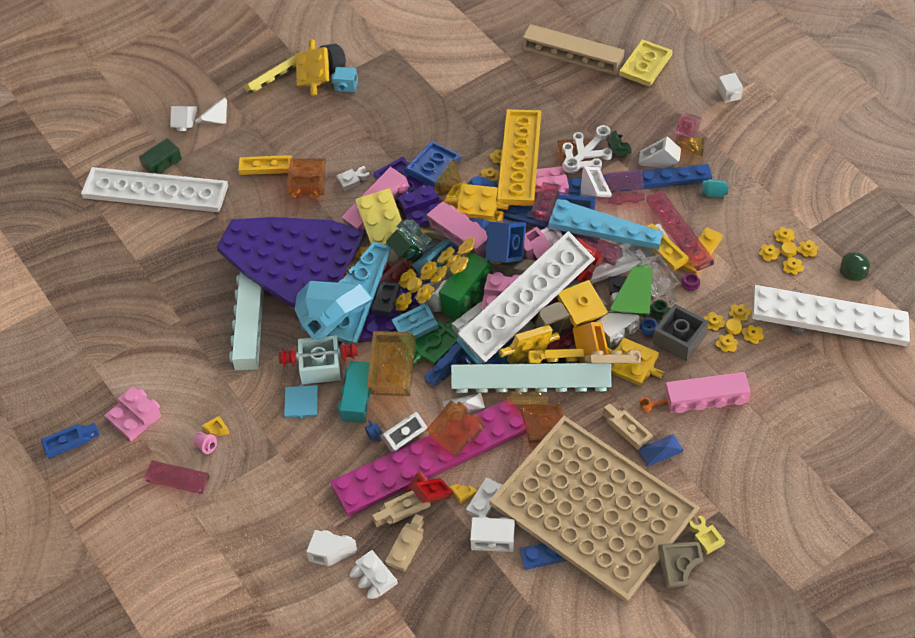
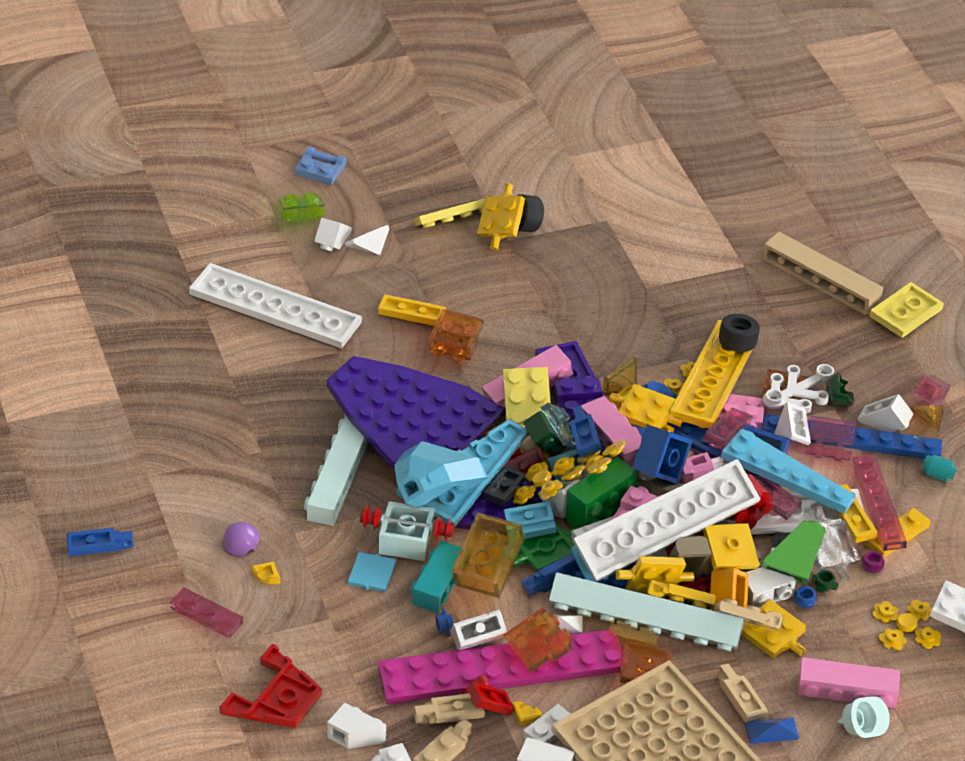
camera: 10 degrees right, 10 degrees down
bright pink plate [104,386,161,441] -> none
dark green brick [139,138,182,174] -> none
bright pink hose [192,432,217,454] -> none
medium azure brick [331,67,358,92] -> none
white plate [336,166,370,191] -> none
blue tile [404,141,462,188] -> none
orange hand [639,397,668,413] -> none
dark grey brick [653,304,709,361] -> none
none -> red wing [219,644,322,728]
none -> medium lavender hair [222,522,260,557]
none -> clear neon green hinge [279,192,325,221]
none -> medium blue plate [295,146,347,185]
none -> blue hinge [569,405,602,457]
none -> black tyre [719,314,760,352]
none -> light aqua piece [838,696,890,738]

